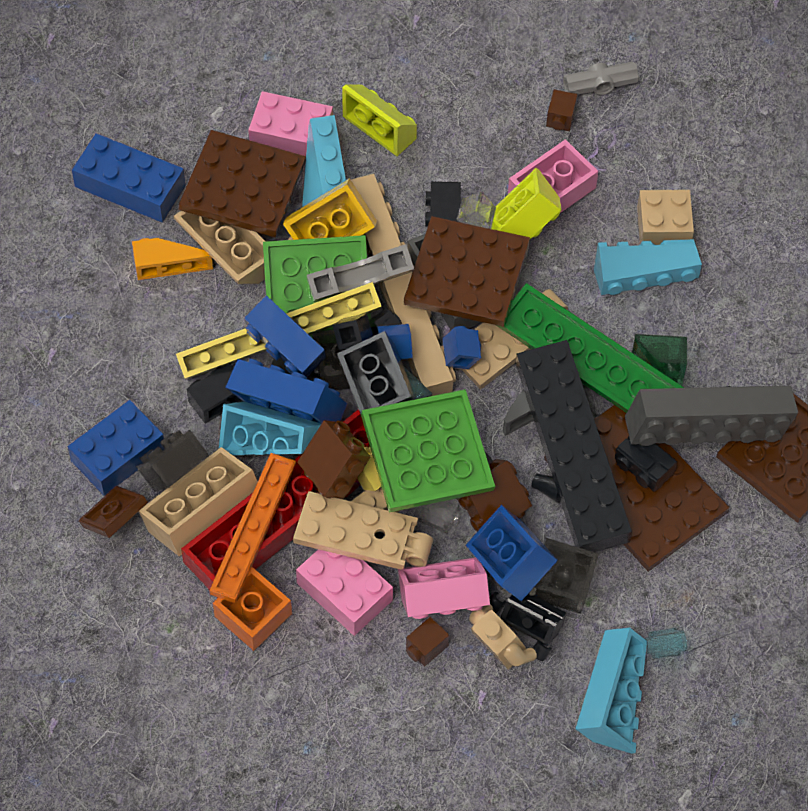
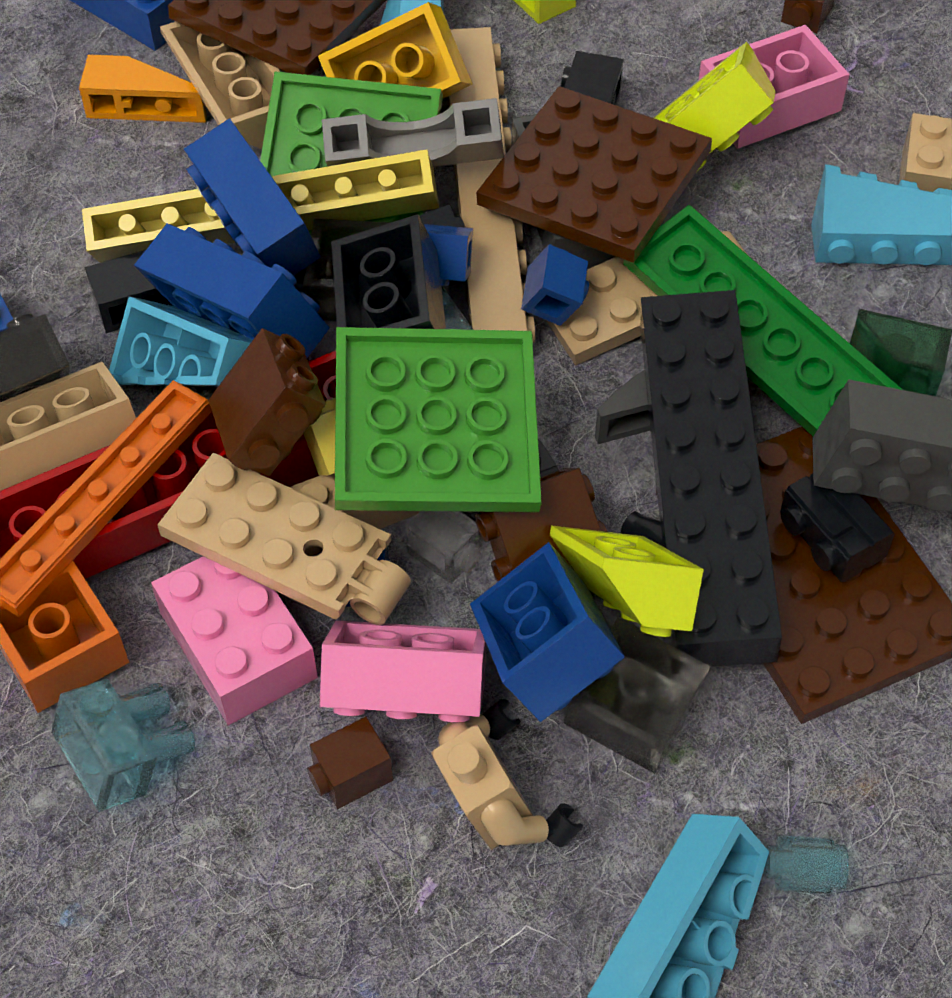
camera: 15 degrees right, 5 degrees down
black brick [332,313,373,350] -> none
clear brick [457,191,496,229] -> none
black brick [500,593,567,646] -> none
none -> clear light blue brick [51,678,195,812]
none -> neon yellow slope [550,525,704,637]

